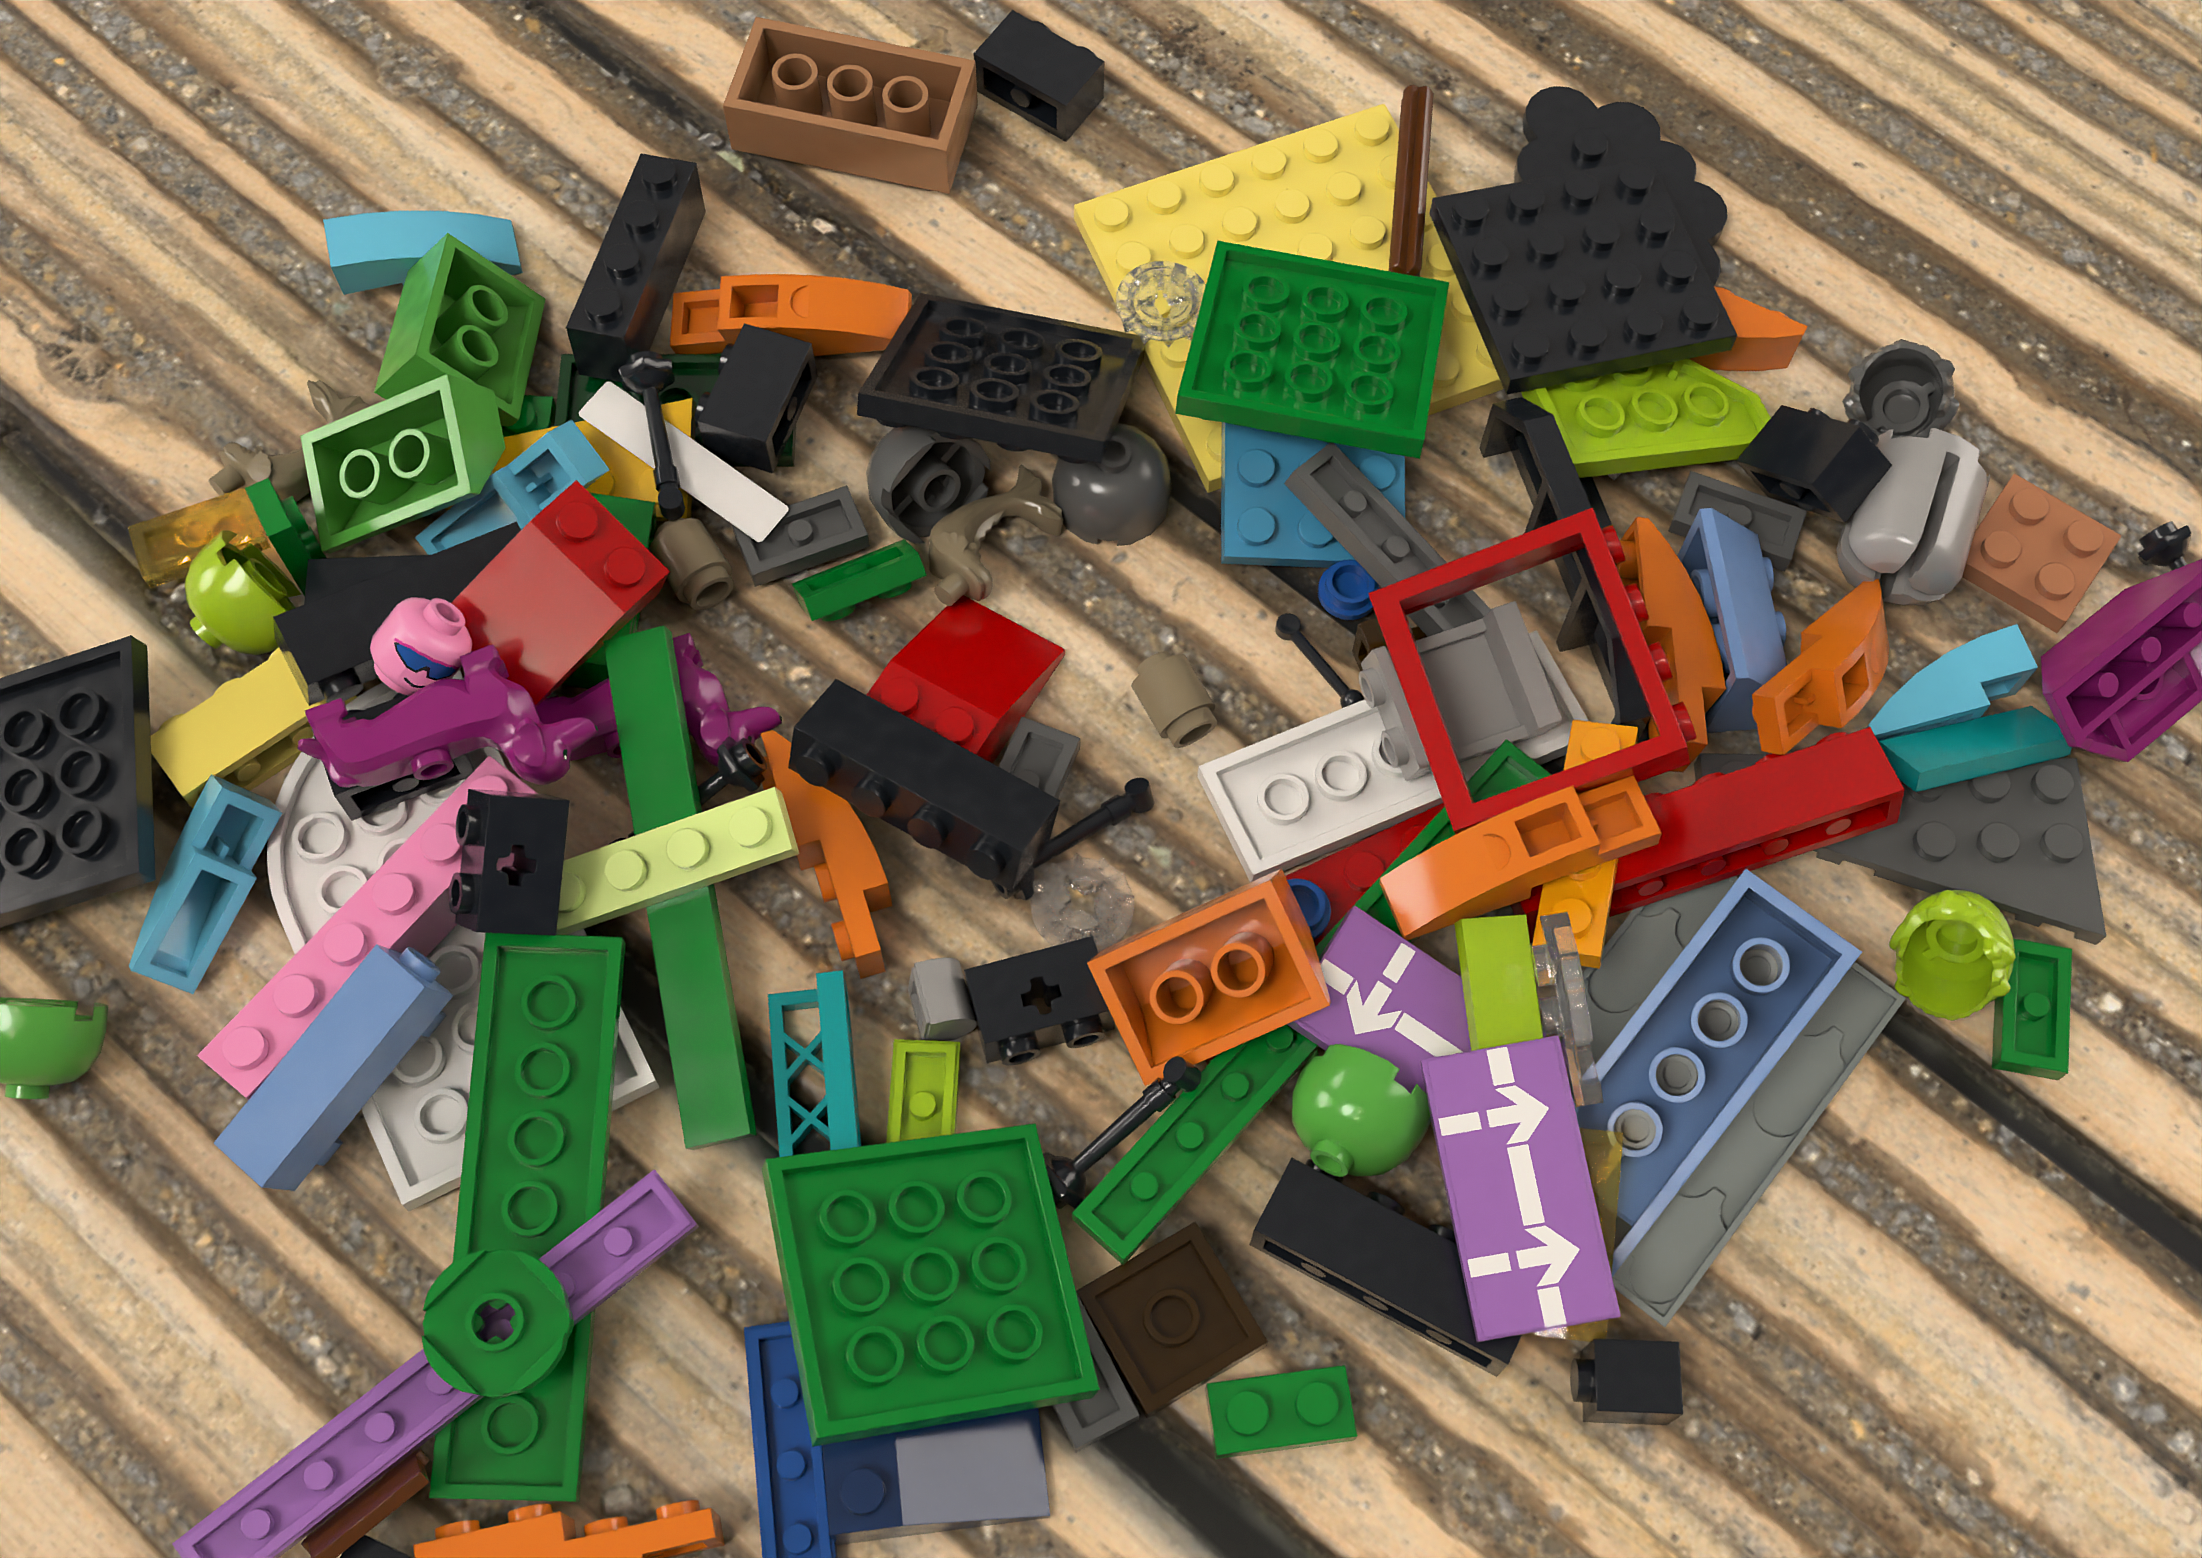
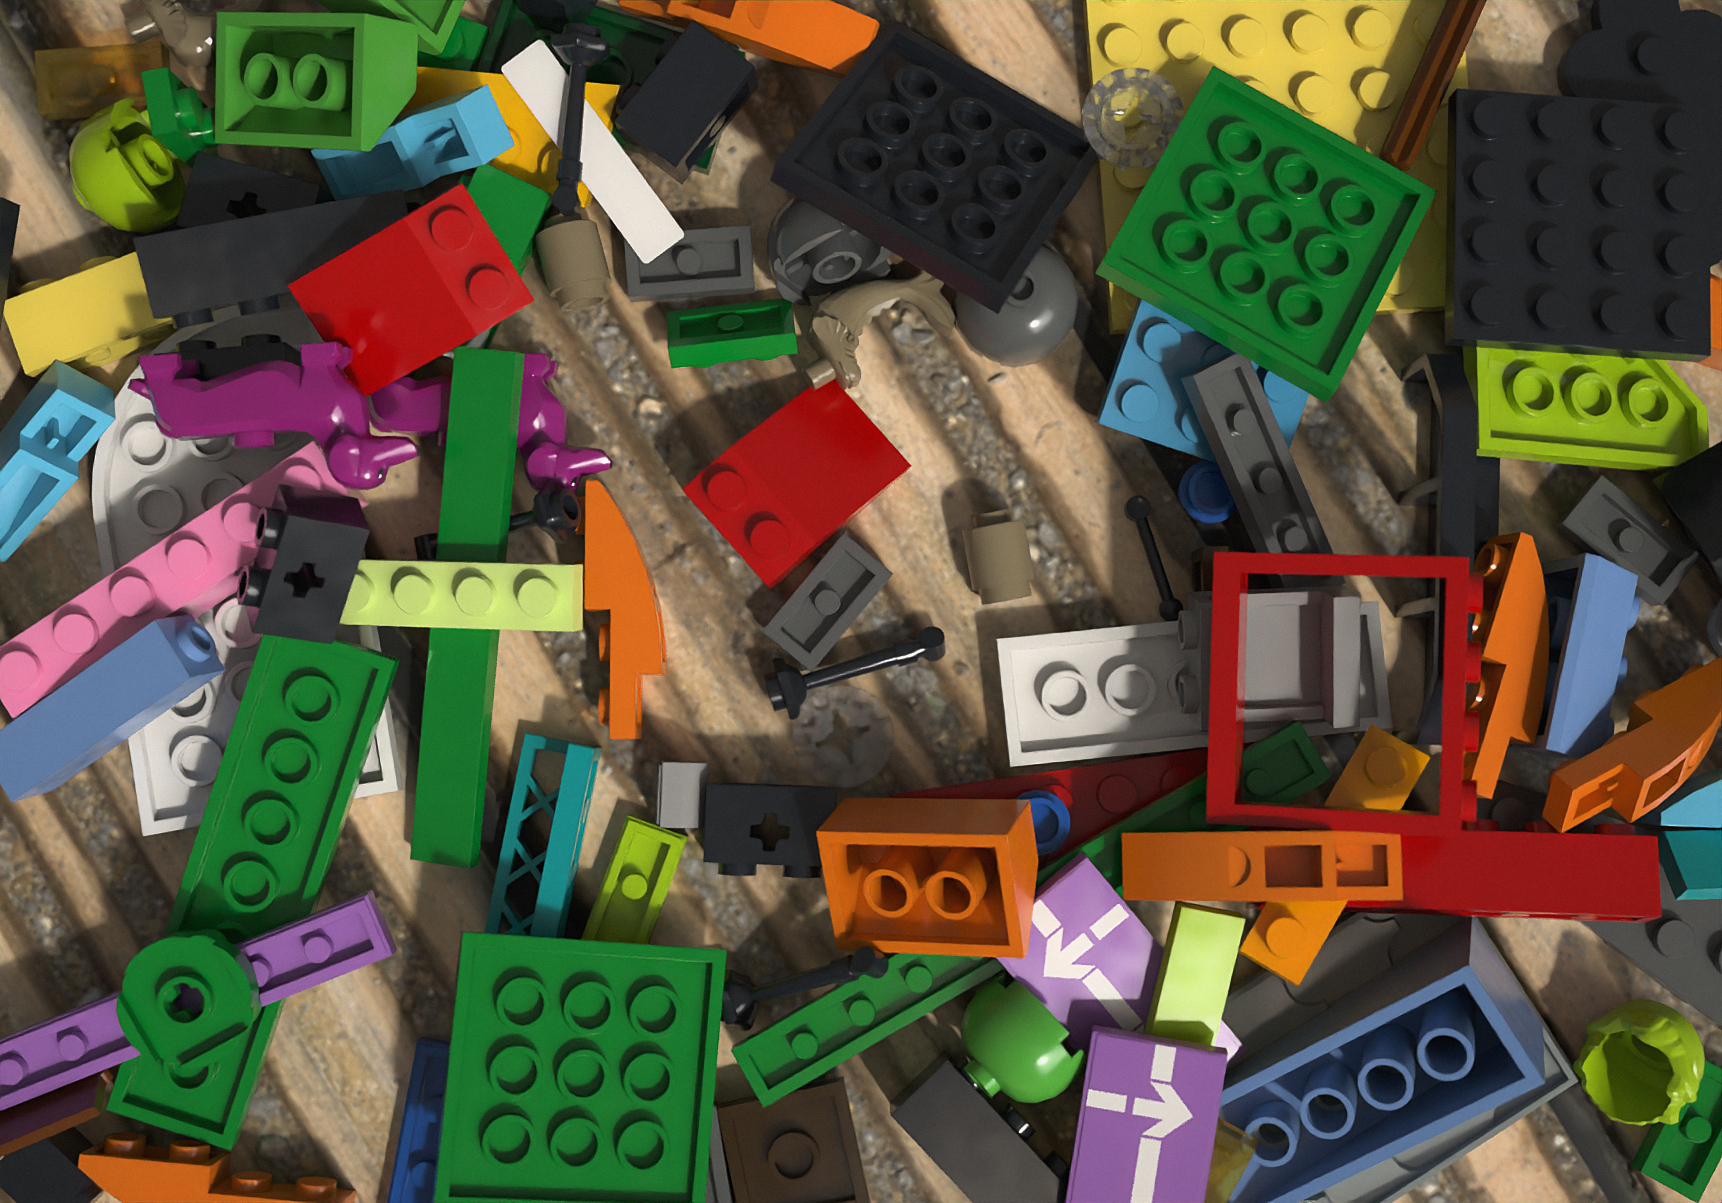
camera: 15 degrees right, 20 degrees up
bright pink head [370,597,472,696] -> none
black brick [788,679,1061,891] -> none
clear wing [1531,912,1604,1107] -> none

